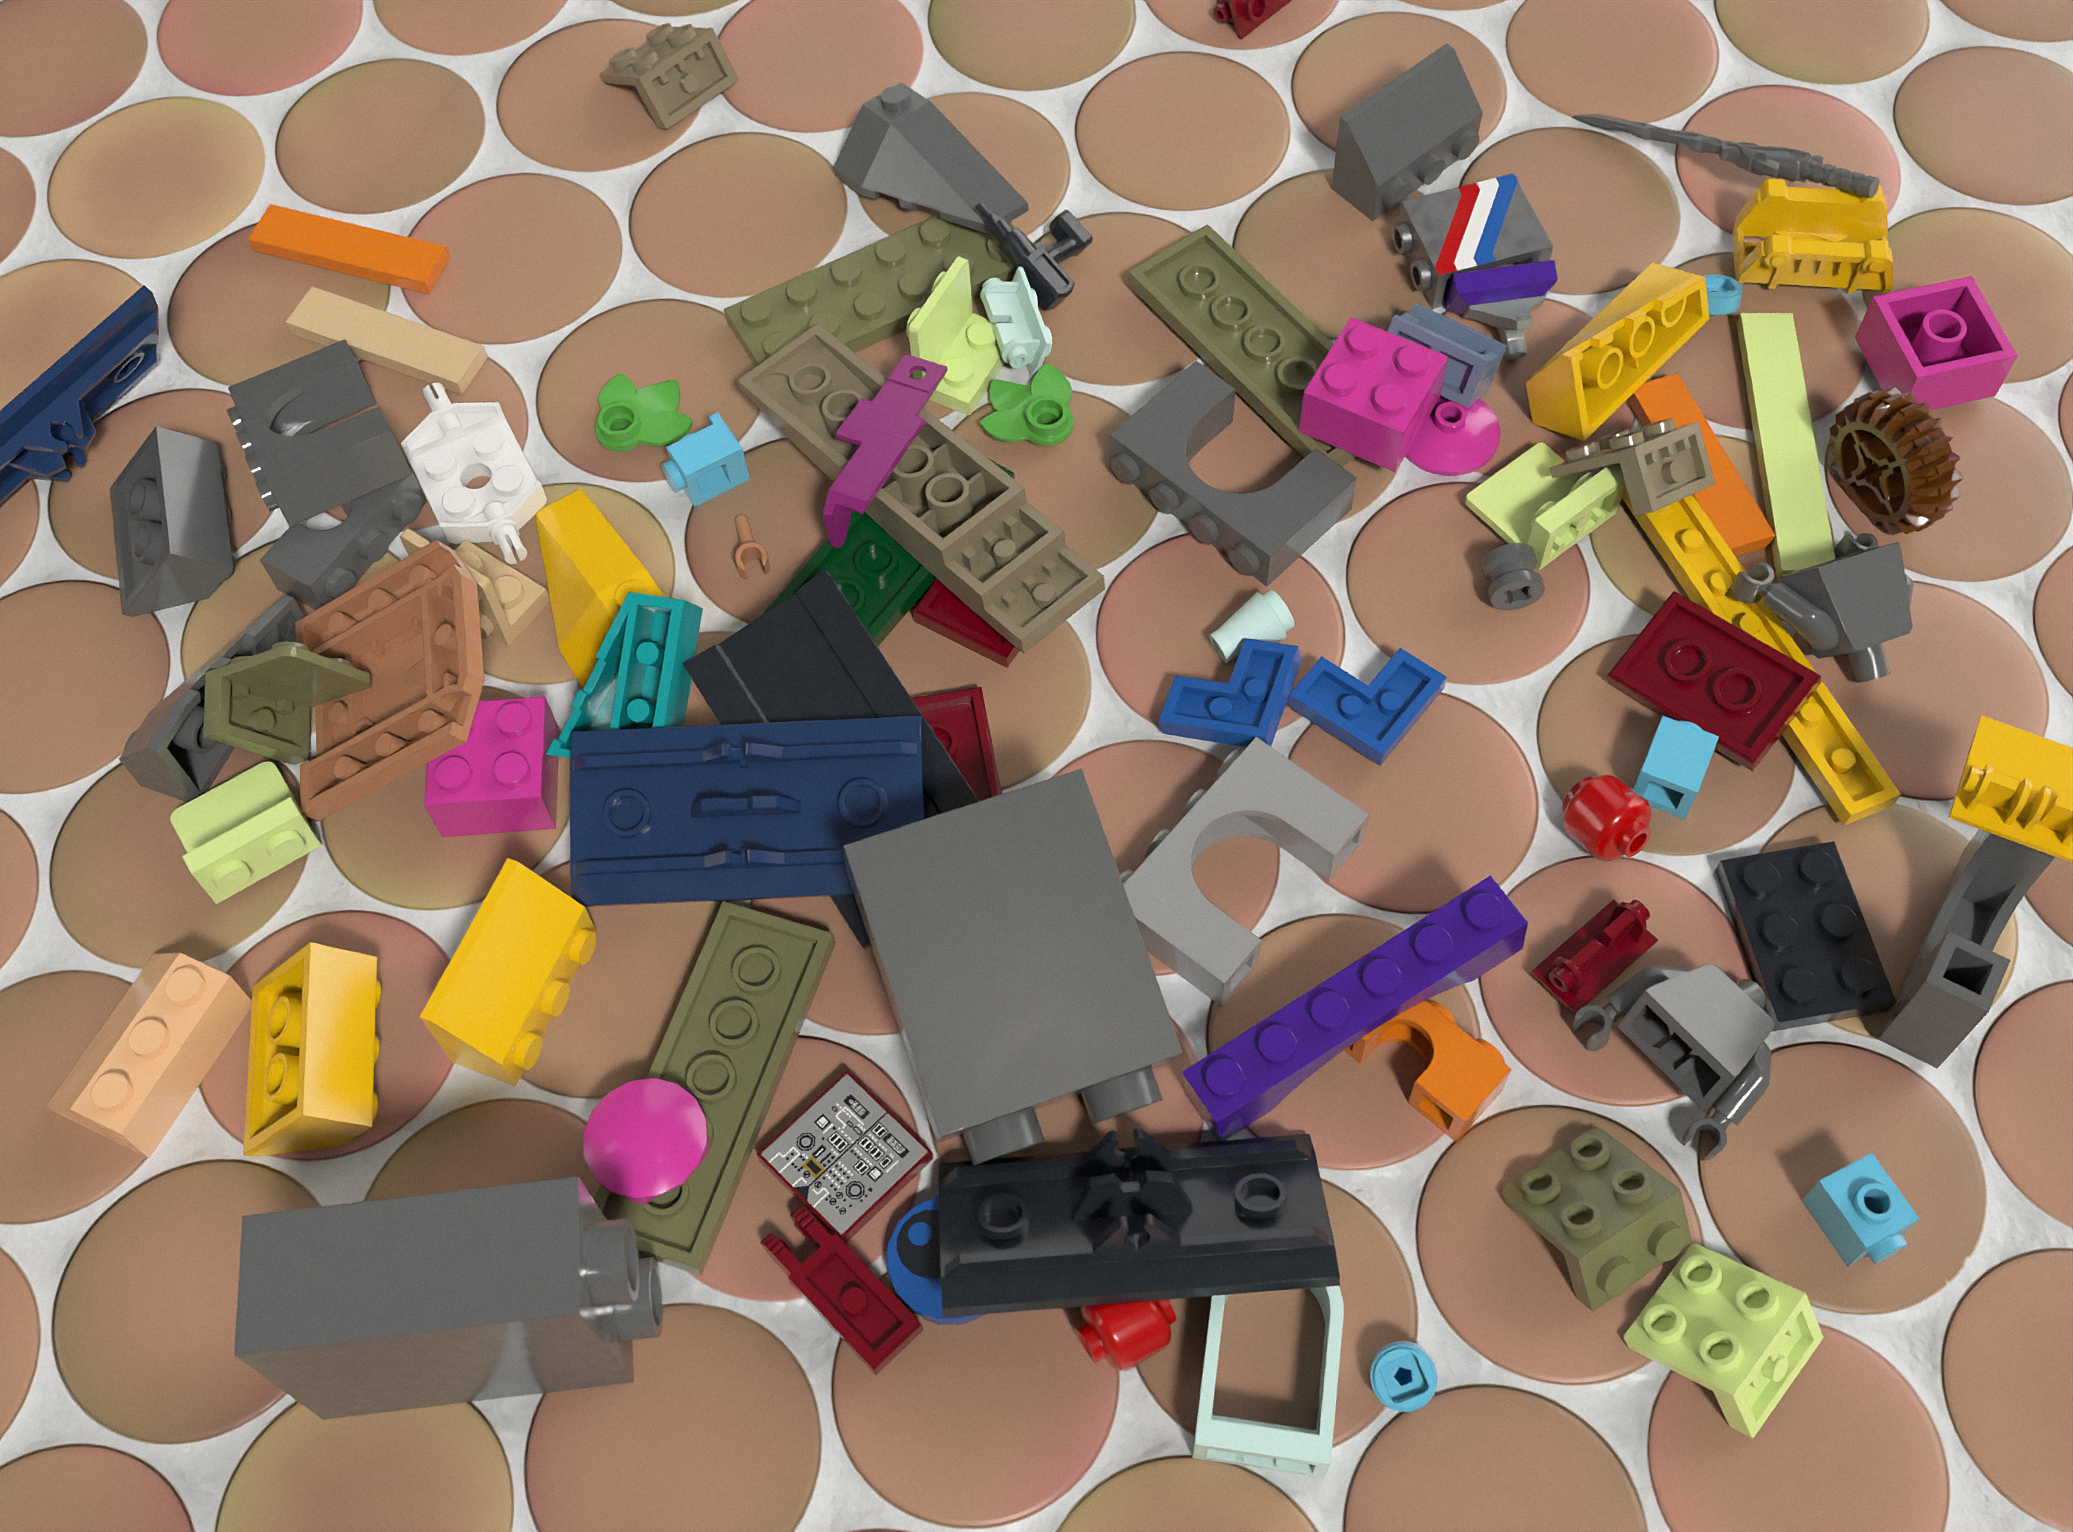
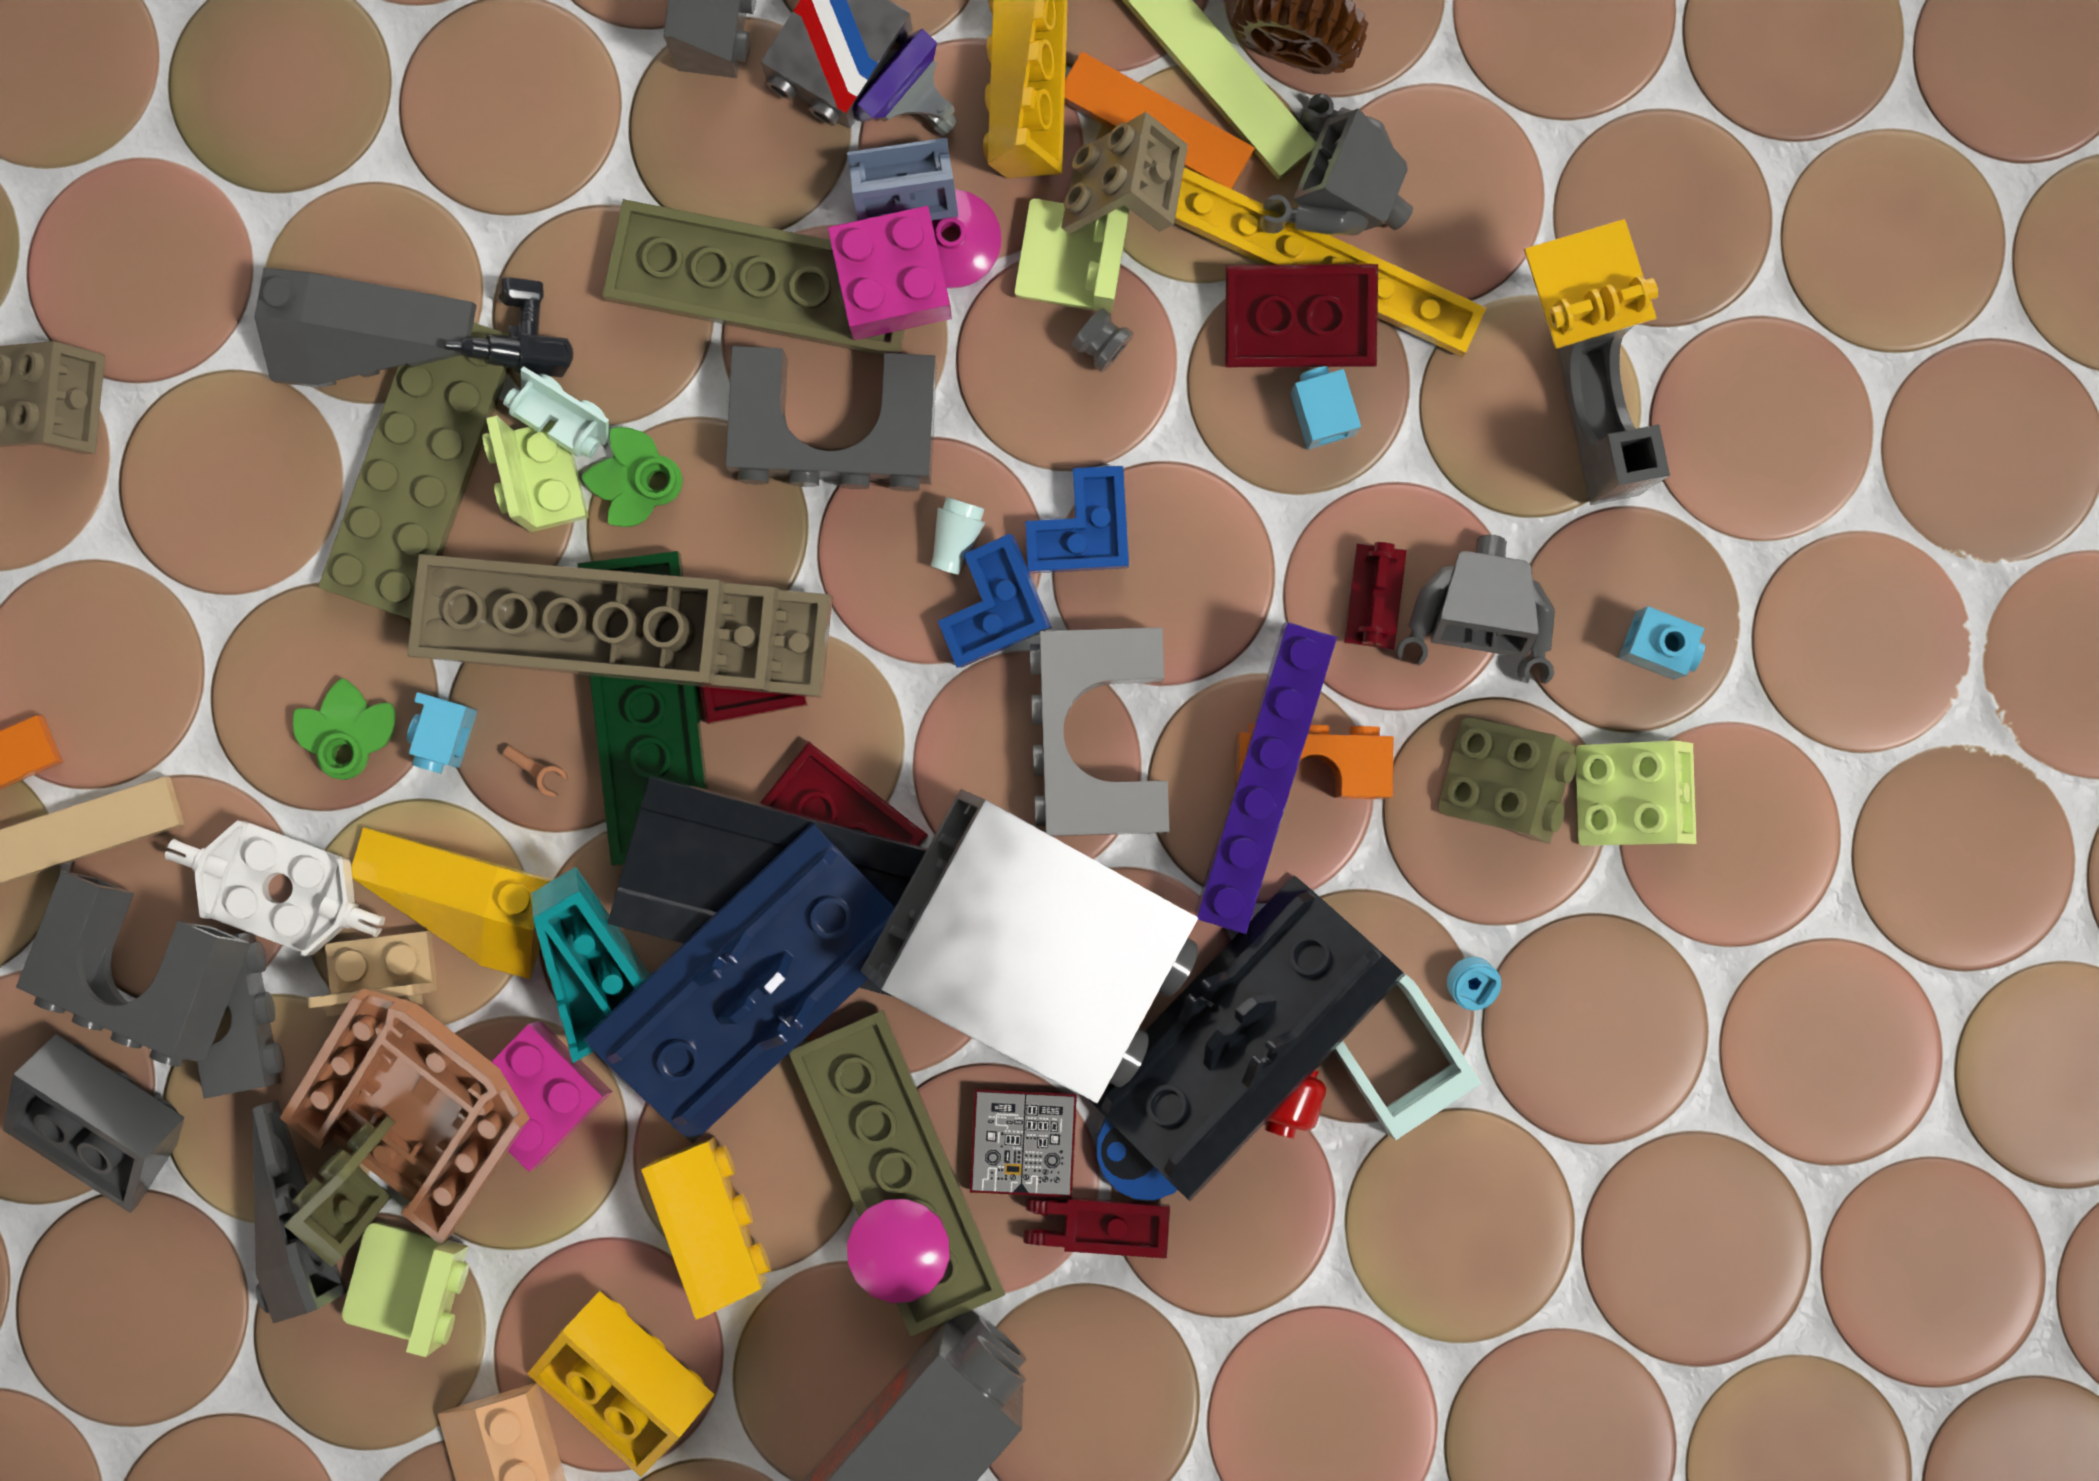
camera: 50 degrees left, 25 degrees up
magenta piece [822,354,948,549] -> none
red head [1562,774,1652,862] -> none
black plate [1715,841,1896,1032] -> none

